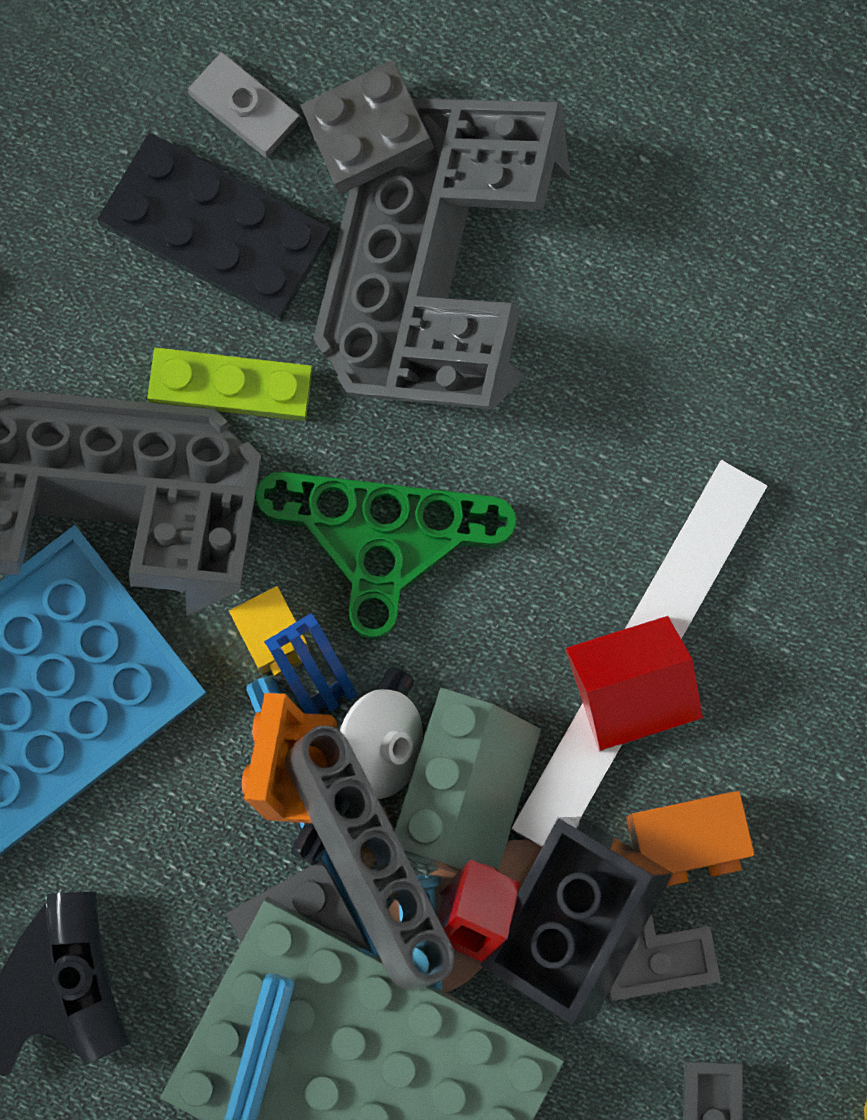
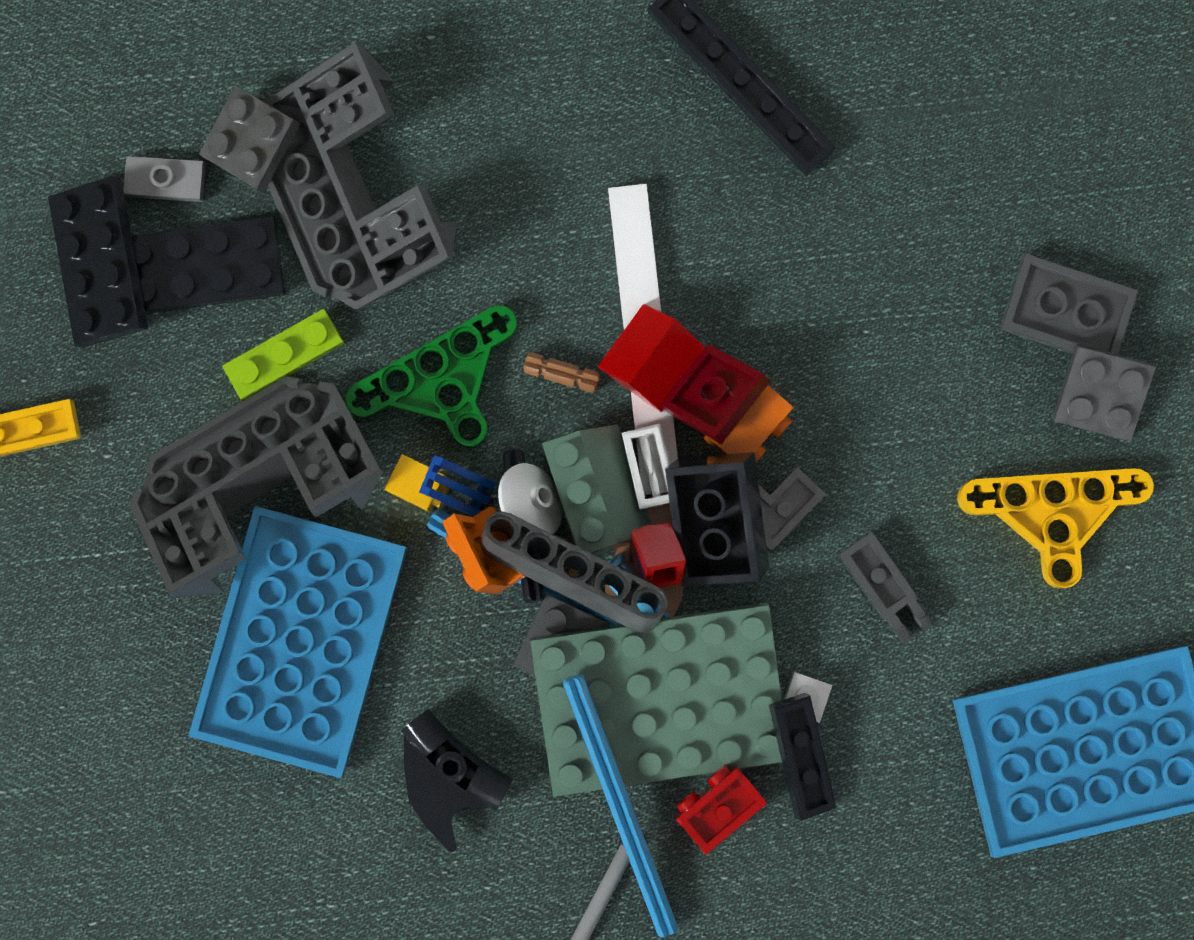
camera: 25 degrees left, 5 degrees up
none -> black plate [48,176,148,348]
none -> medium nougat axle [523,352,600,393]
none -> white tile [622,424,670,511]
none -> dark red plate [661,344,770,445]

